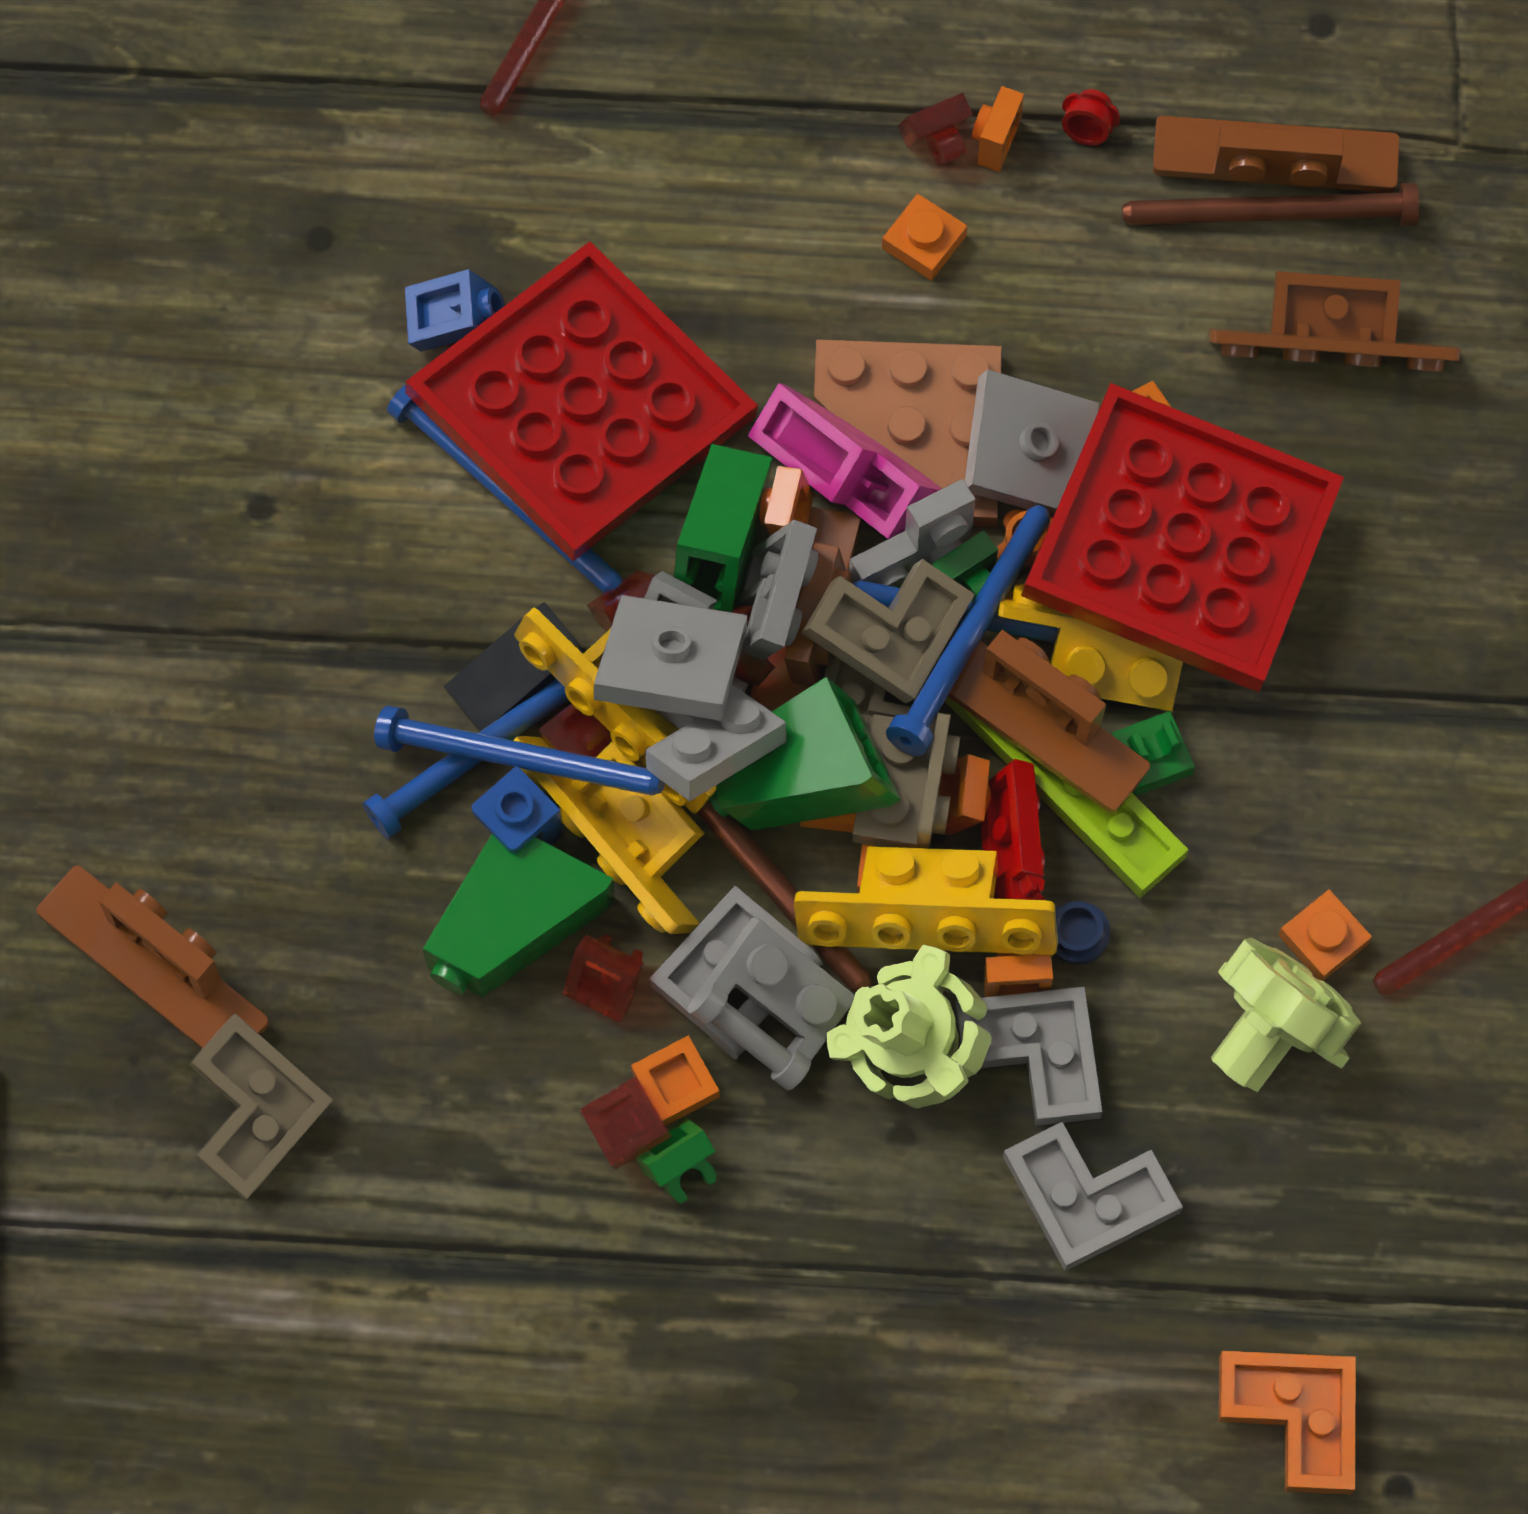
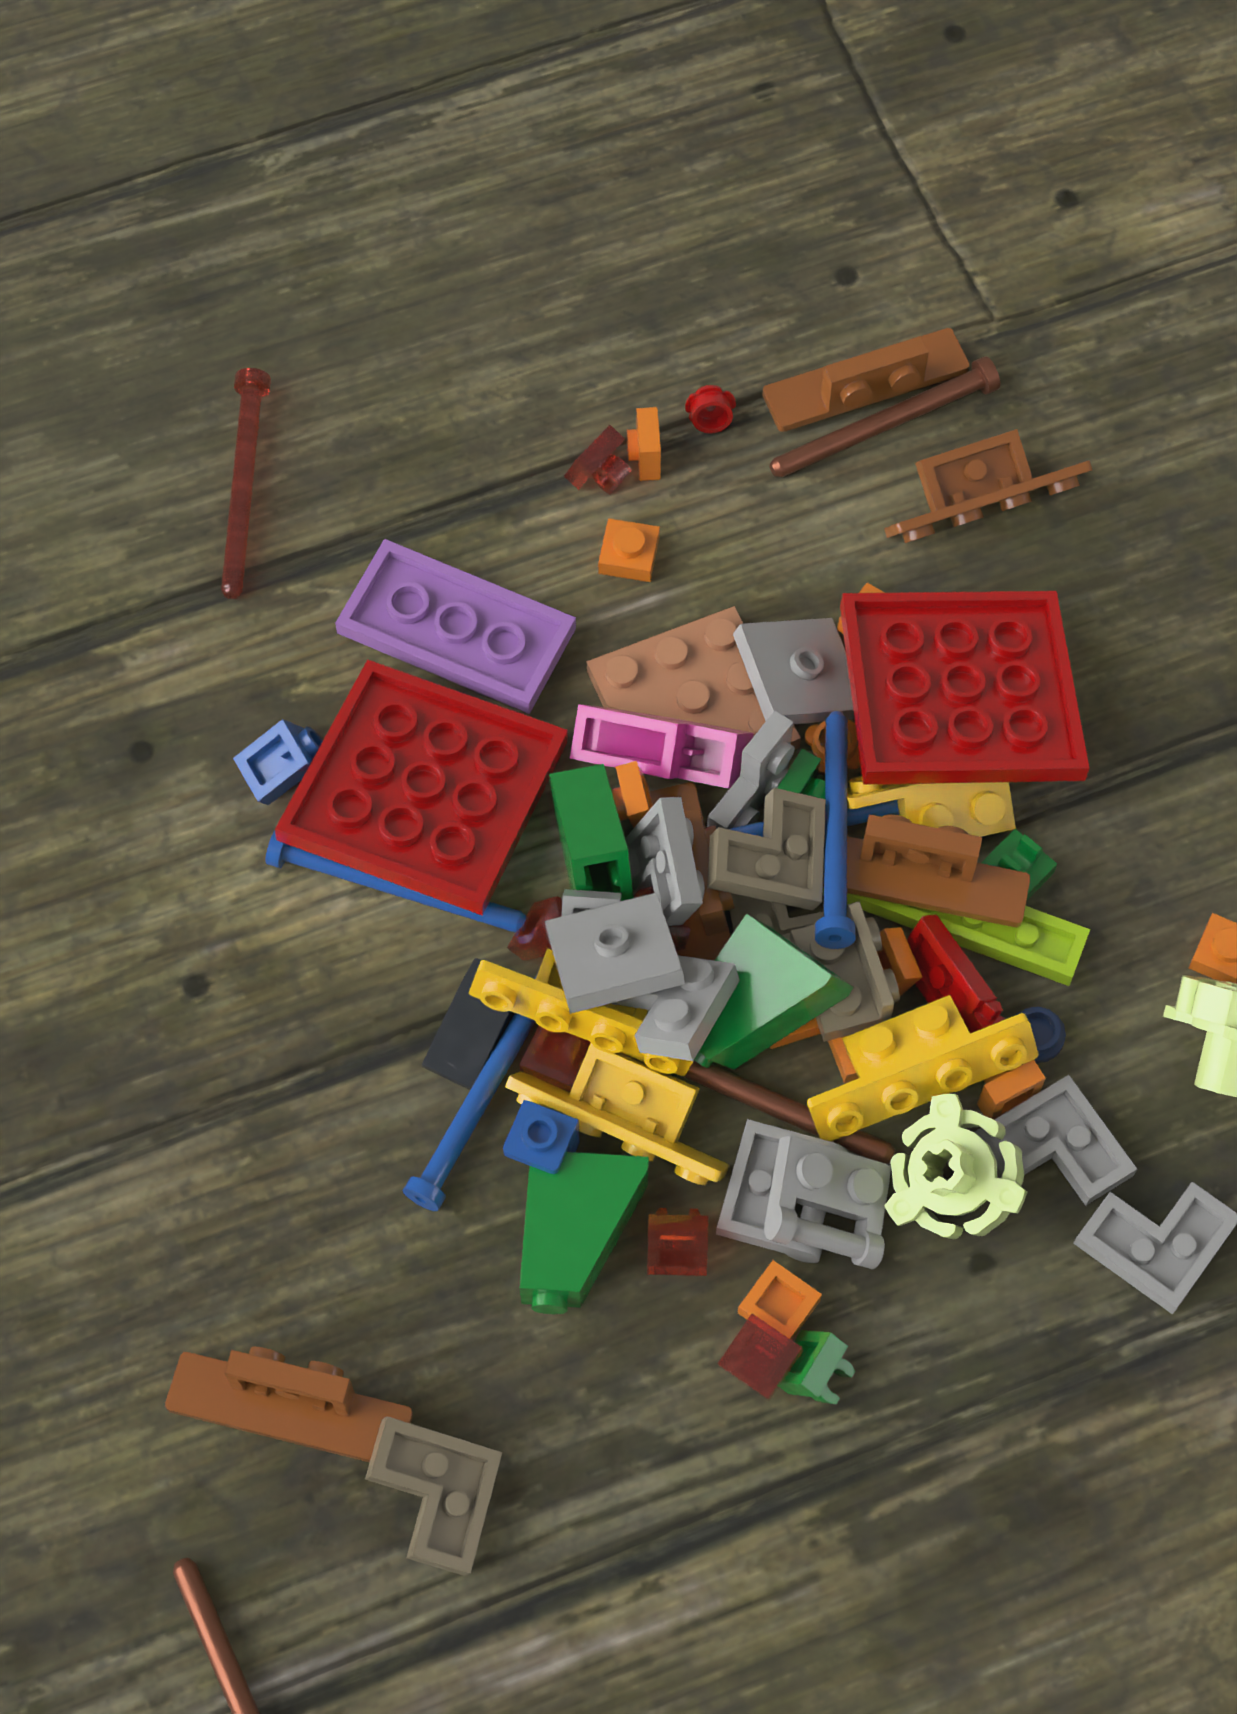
camera: 25 degrees left, 5 degrees down
blue bar [374,705,665,796] -> none
none -> medium lavender plate [335,539,576,714]

